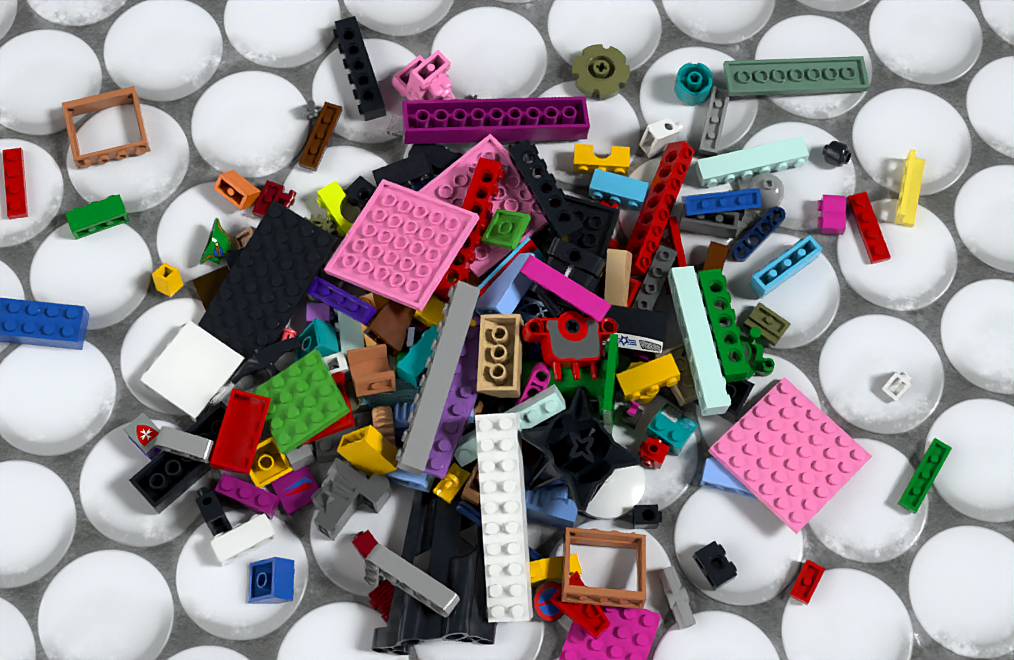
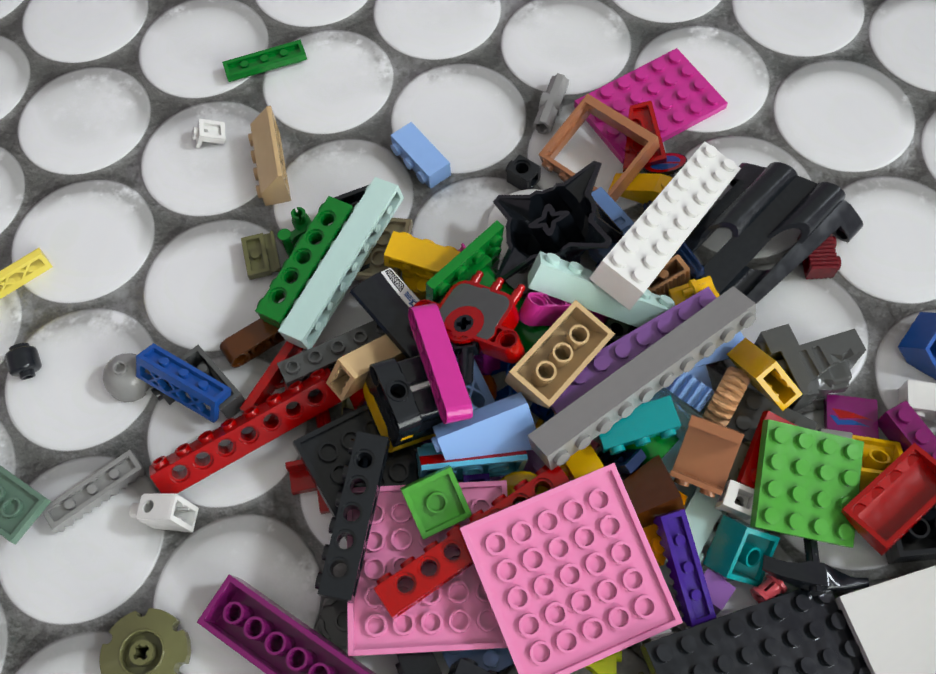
camera: 135 degrees left, 5 degrees down
dark red brick [352,530,379,560] -> none
light grey beam [363,544,460,617] -> none
yellow arch [573,144,630,176] -> none
medium azure brick [588,168,649,210] -> none
red brick [637,437,670,469] -> none
teal slope [645,403,699,456] -> none
teal brick [674,62,713,106] -> none
black brick [693,541,737,591] -> none
light aqua brick [695,136,809,187] -> none
bright pink plate [708,377,872,534] -> none
dark blue beam [732,206,786,262] -> none
medium azure brick [749,235,822,299] -> none
red plate [788,559,825,605] -> none
dark pink brick [817,195,846,235] -> none
red plate [847,192,891,264] -> none
none -> tan slope [248,106,291,206]

